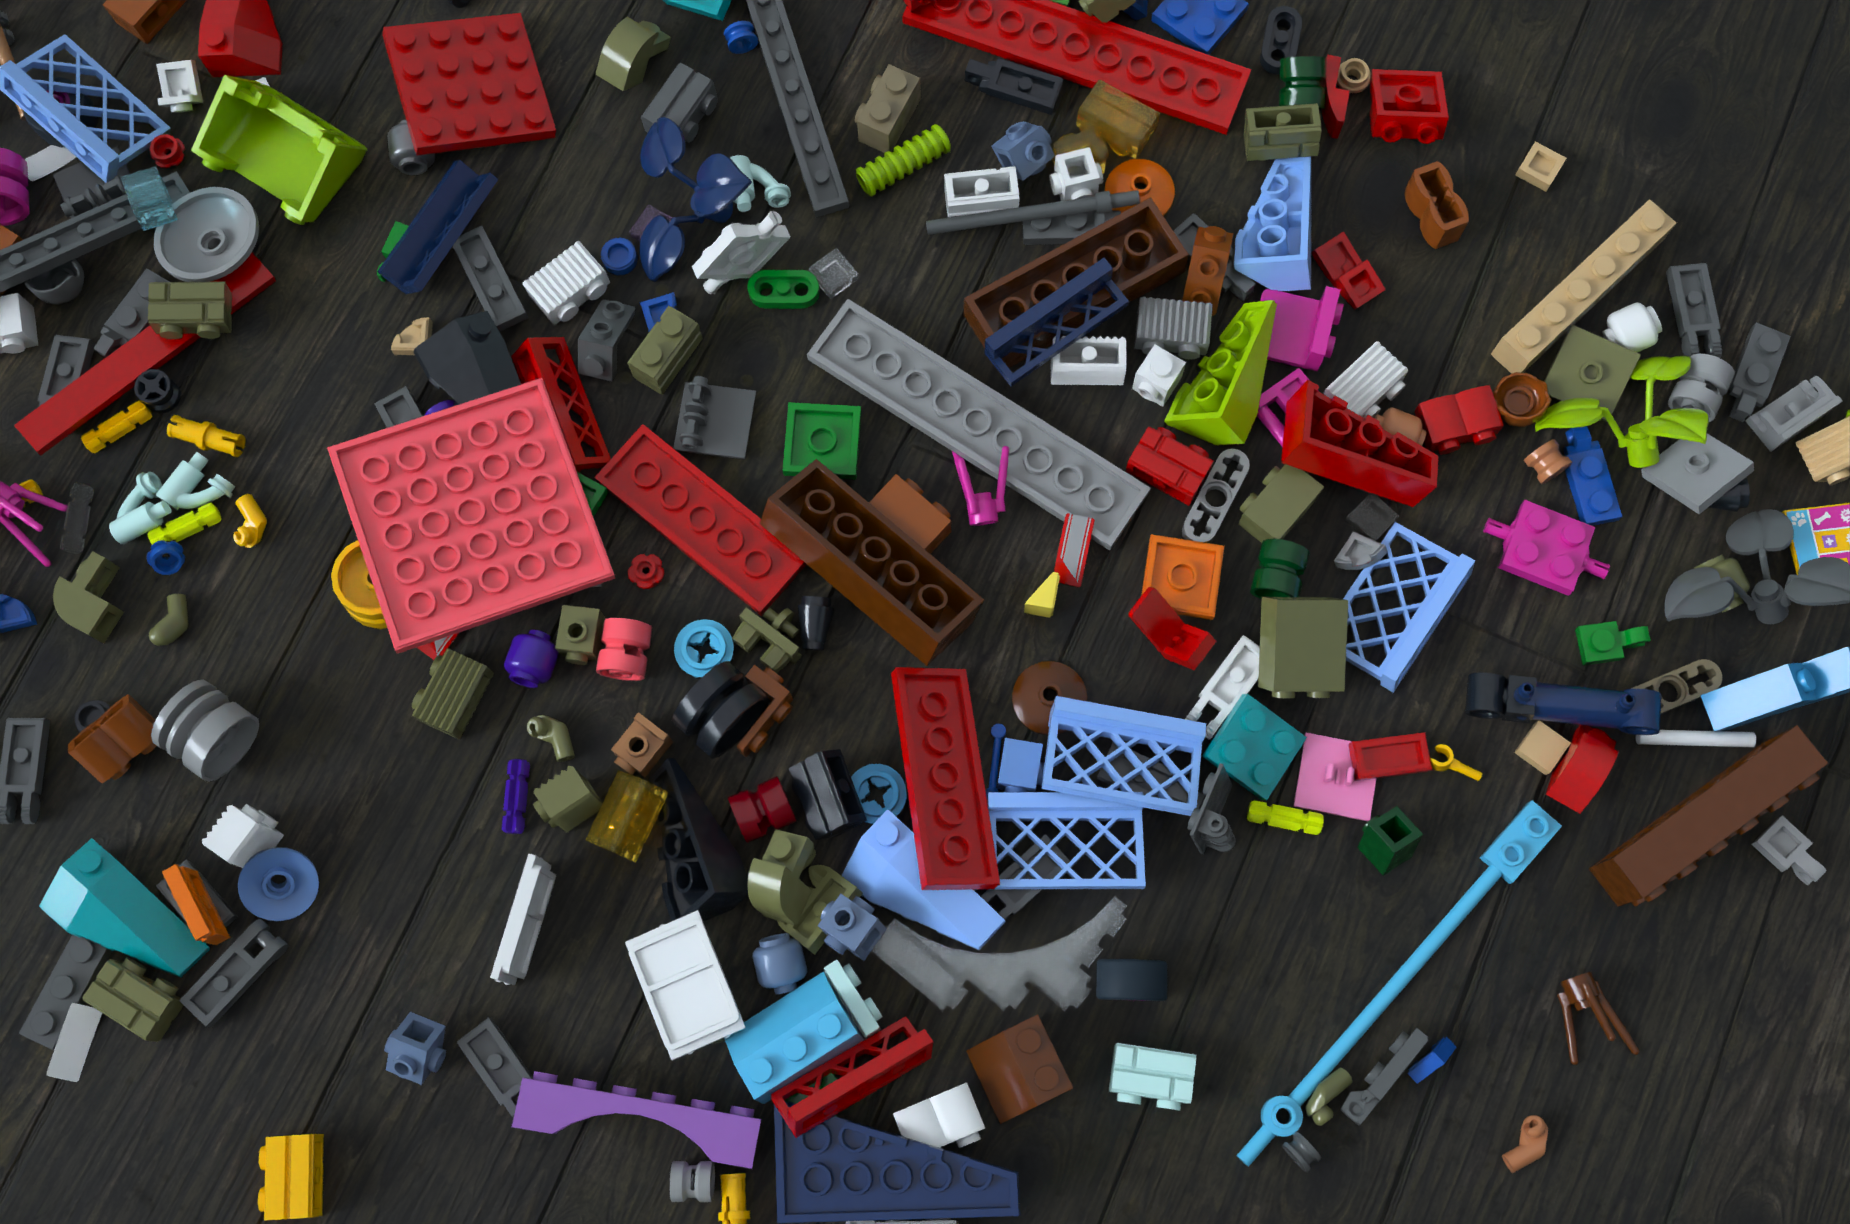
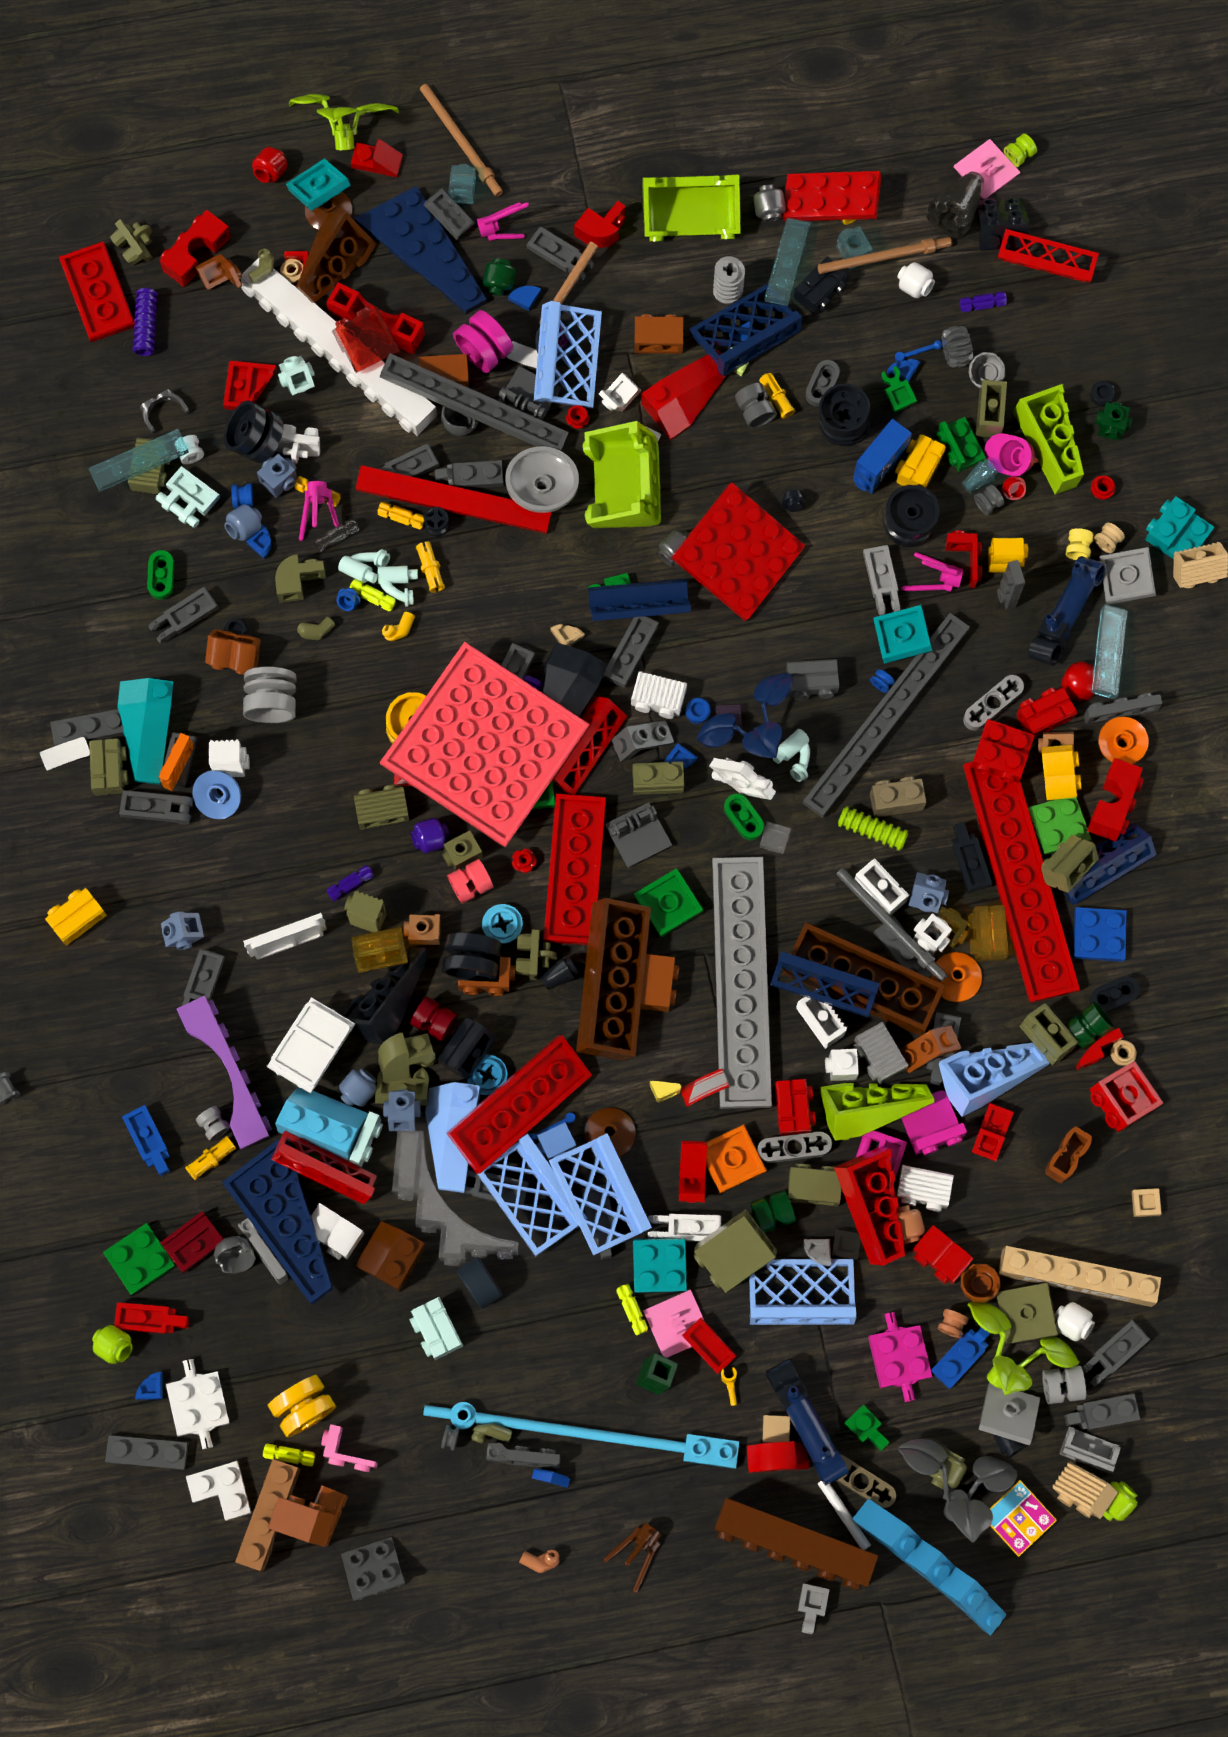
camera: 50 degrees right, 0 degrees up
clear light blue brick [121,166,178,231] -> none
olive brick [148,282,232,339] -> none
olive arm [527,715,575,762] -> none
olive brick [595,17,671,91] -> none
dark pink plant [952,446,1009,526] -> none
dark grey hinge [1188,763,1236,855] -> none

